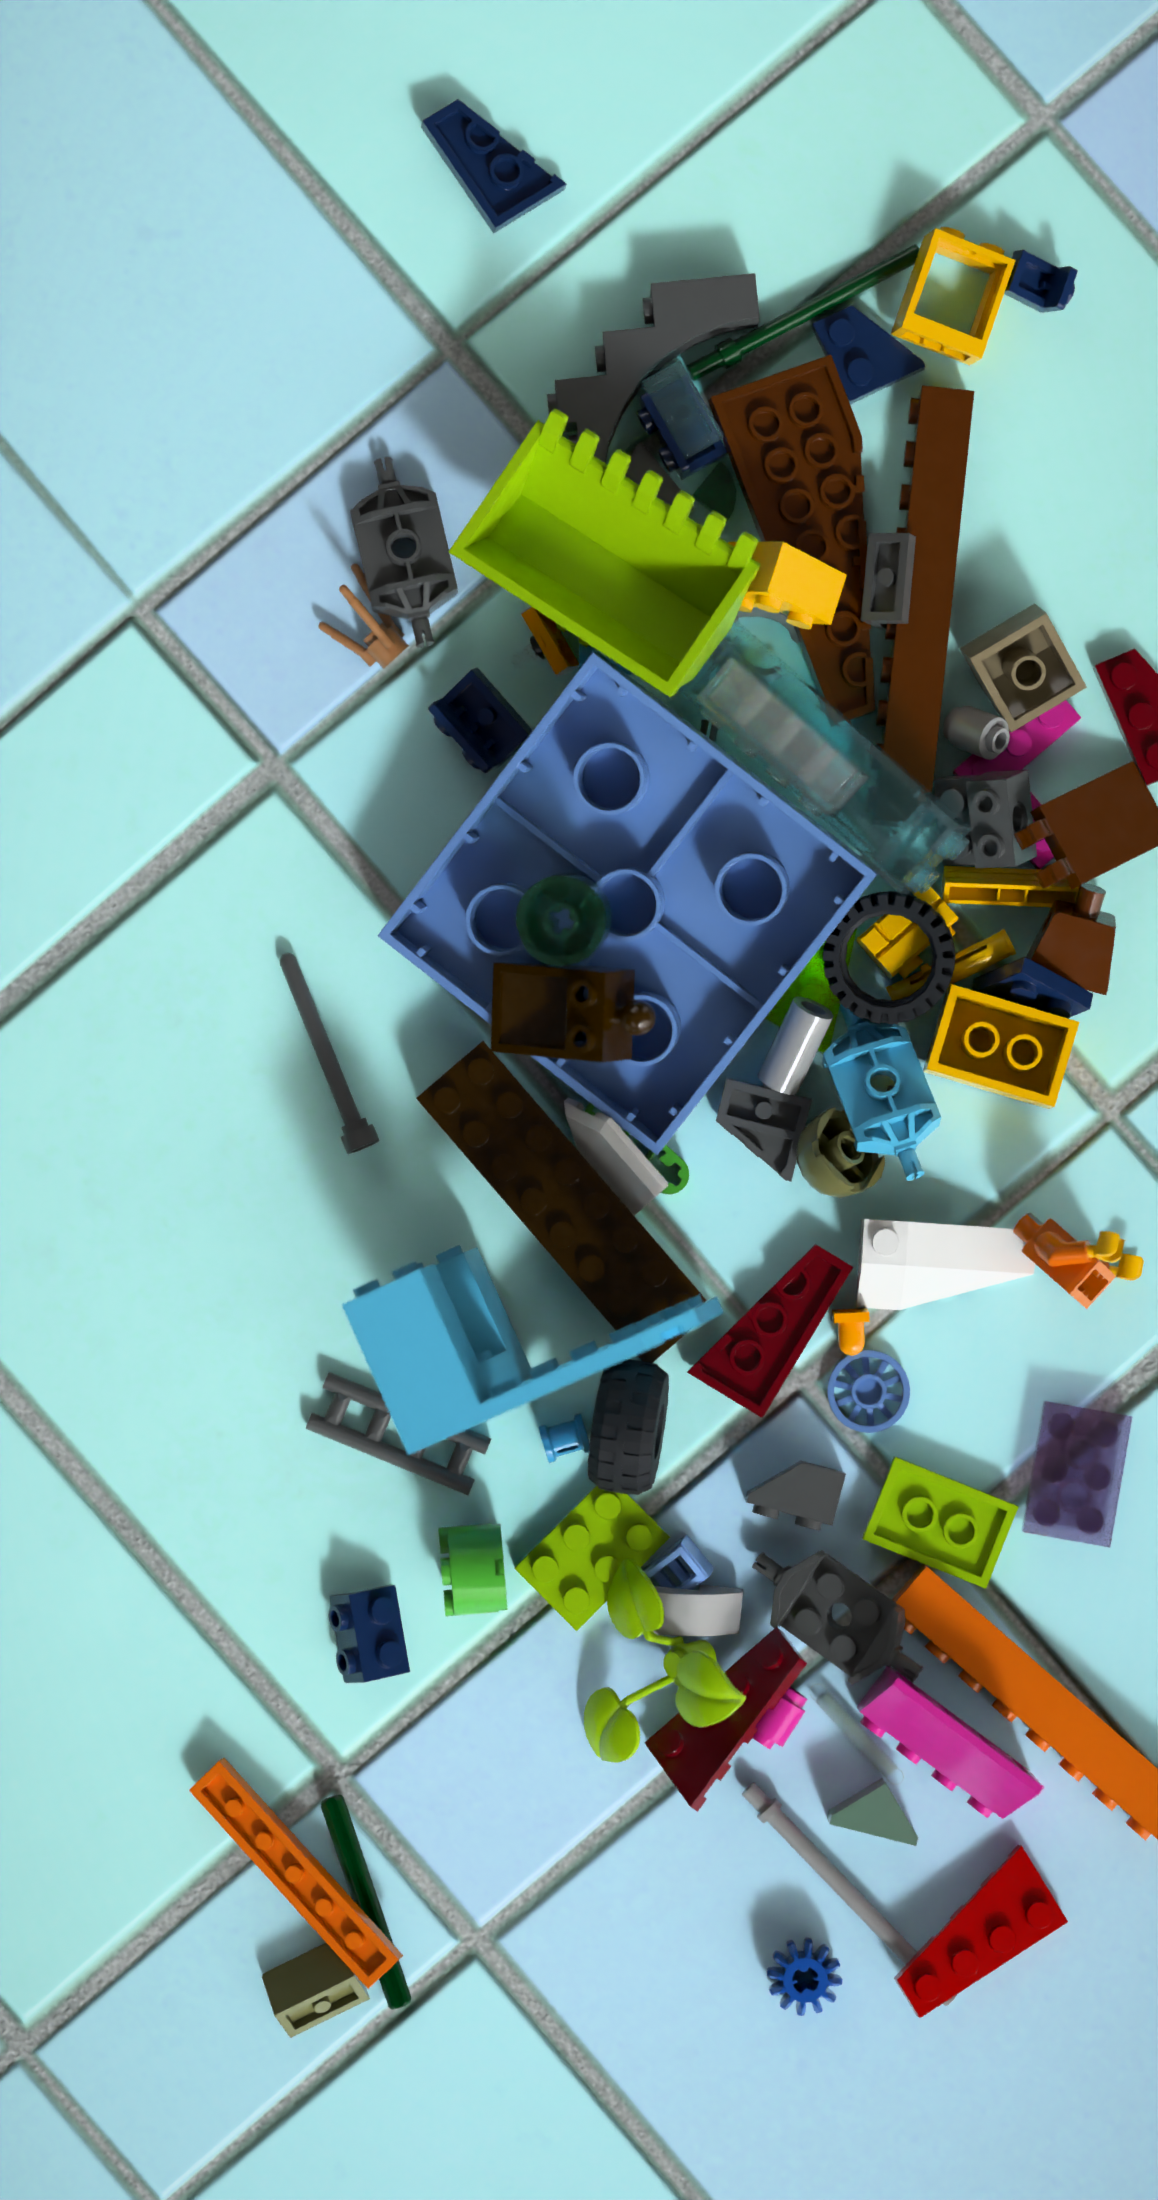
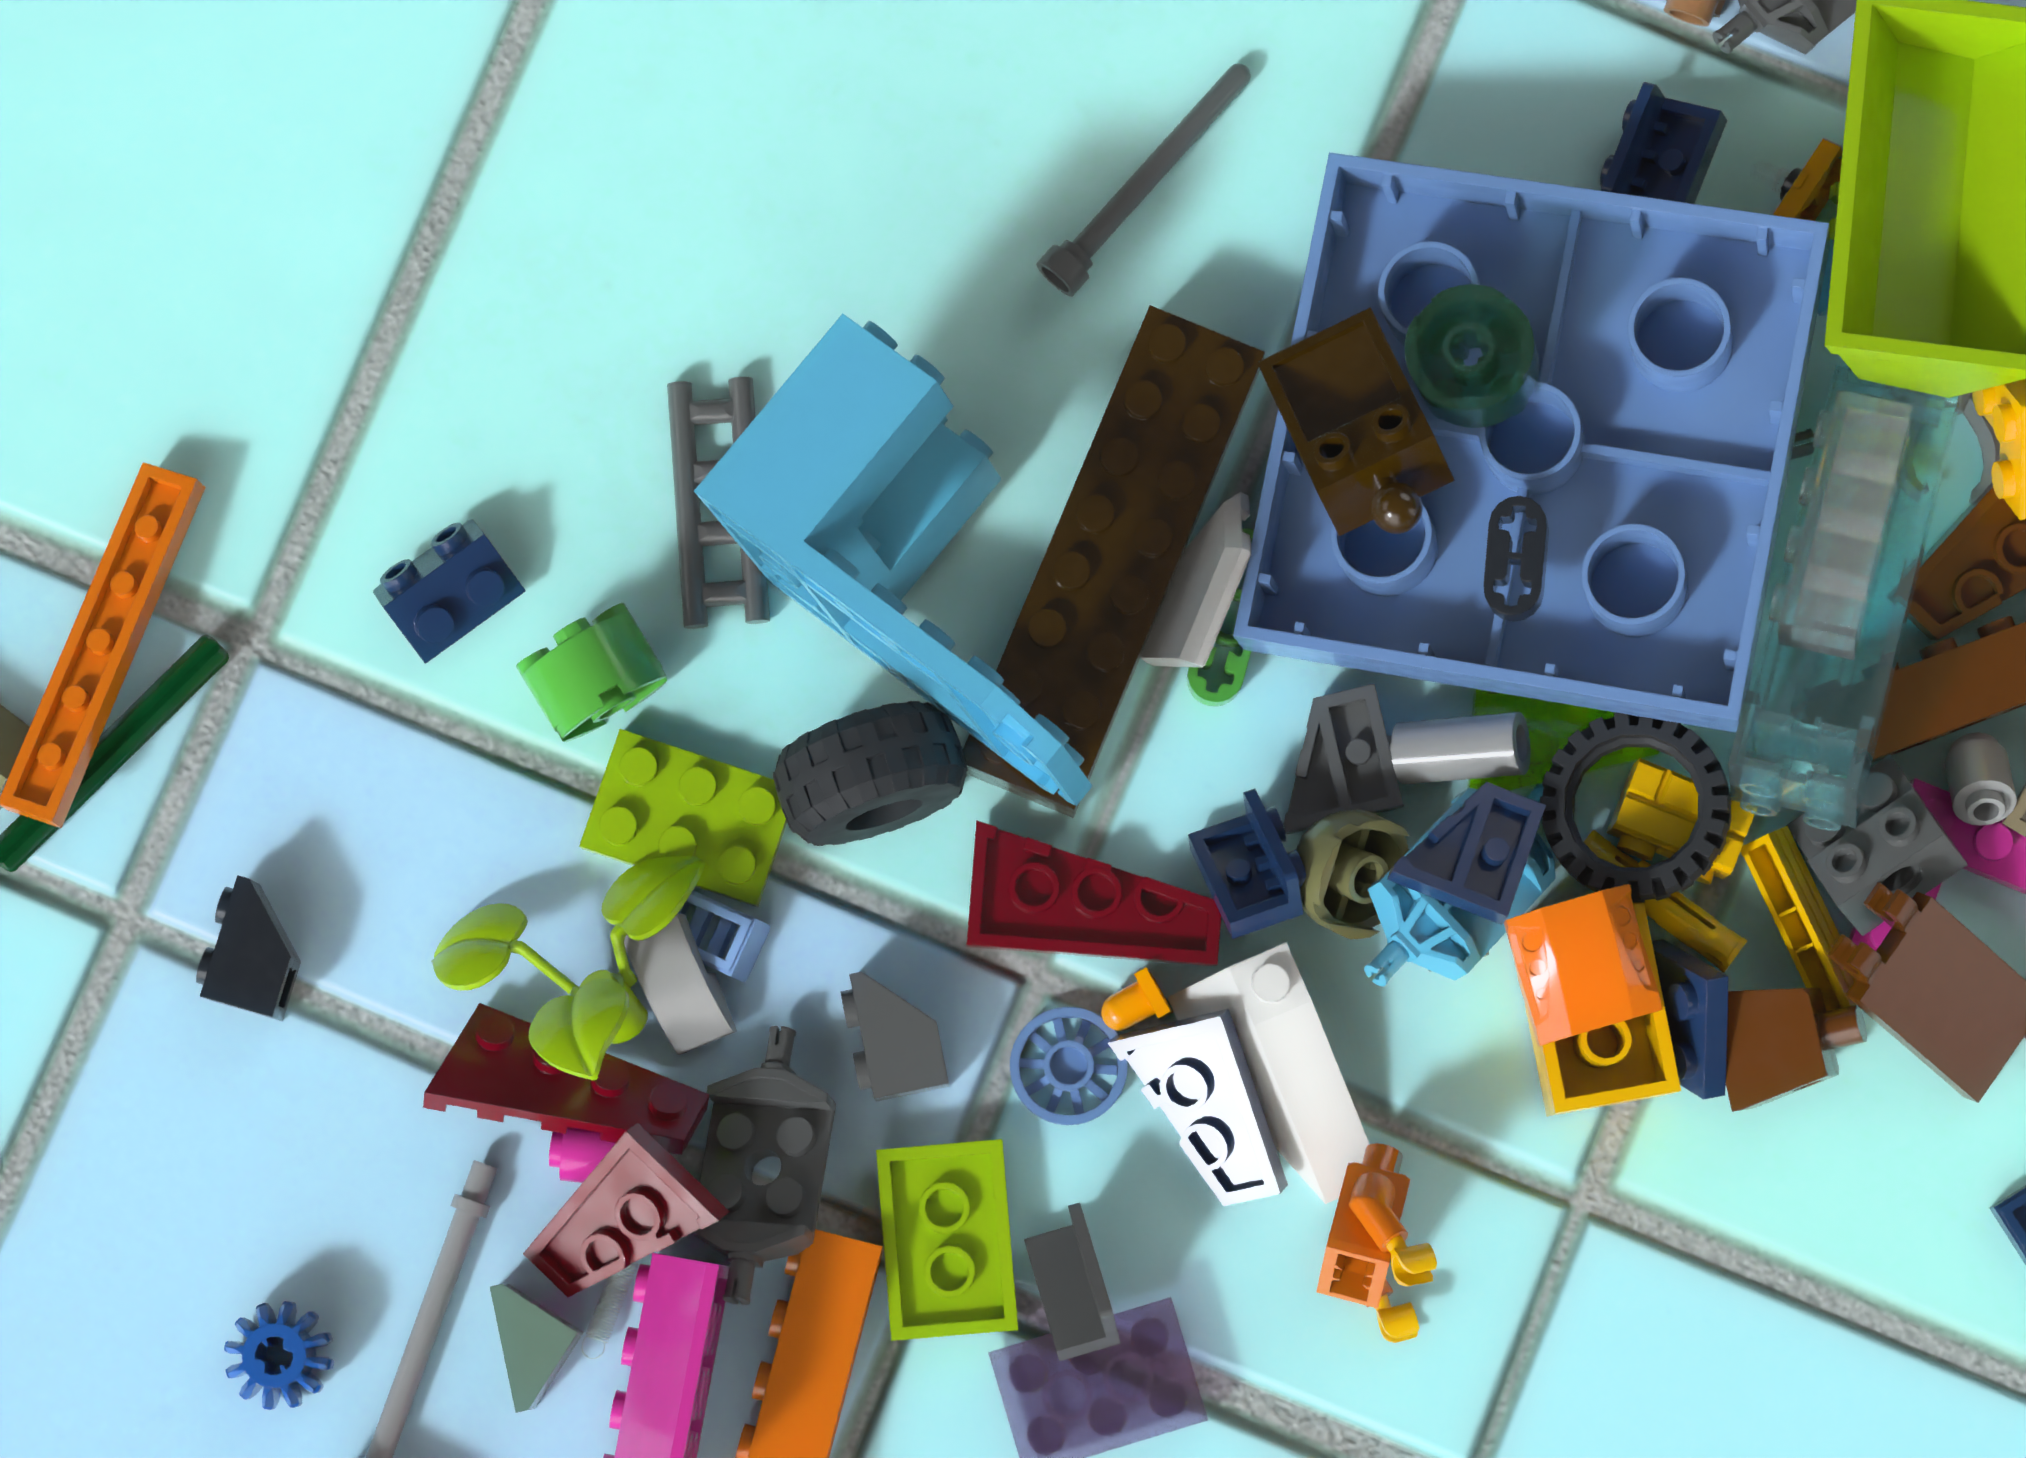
camera: 60 degrees right, 5 degrees down
dark azure bush [539,1413,590,1463] -> none
none -> black slope [196,875,301,1022]
none -> wing [523,1123,730,1298]
none -> dark grey panel [1024,1202,1121,1361]
none -> wing [1108,1009,1288,1206]
none -> dark blue bracket [1188,788,1306,939]
none -> dark blue wing [1387,782,1546,925]
none -> black beam [1483,496,1549,622]
none -> orange slope [1504,884,1662,1047]

